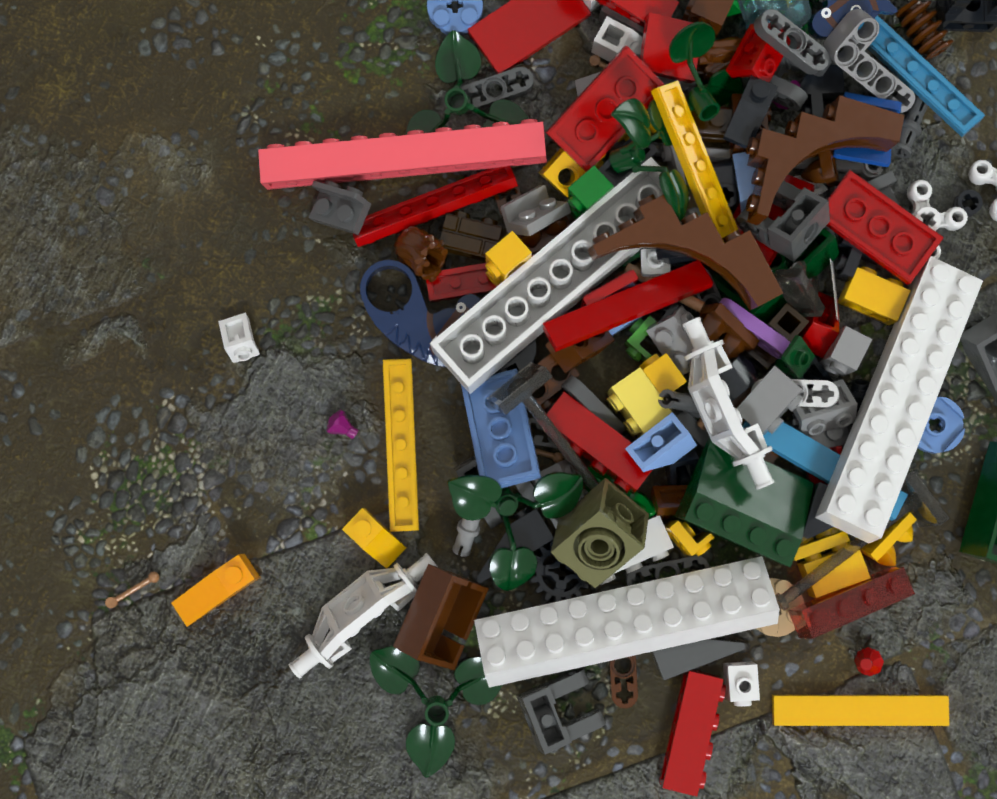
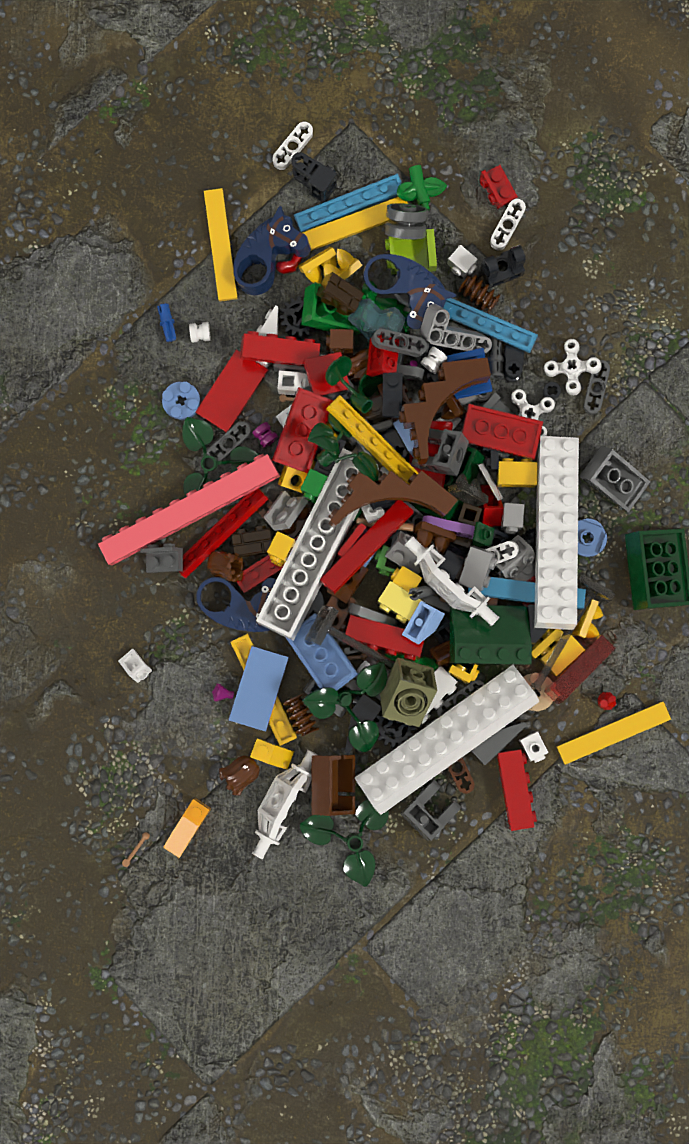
camera: 15 degrees left, 0 degrees up
light grey pin [452,518,480,557] -> none
none -> reddish brown piece [219,755,260,796]
none -> medium blue tile [229,646,289,732]
none -> magenta wheel [252,422,279,448]
none -> reddish brown piece [283,693,319,737]
none -> white wheel [421,347,447,374]
none -> black piece [504,344,525,382]

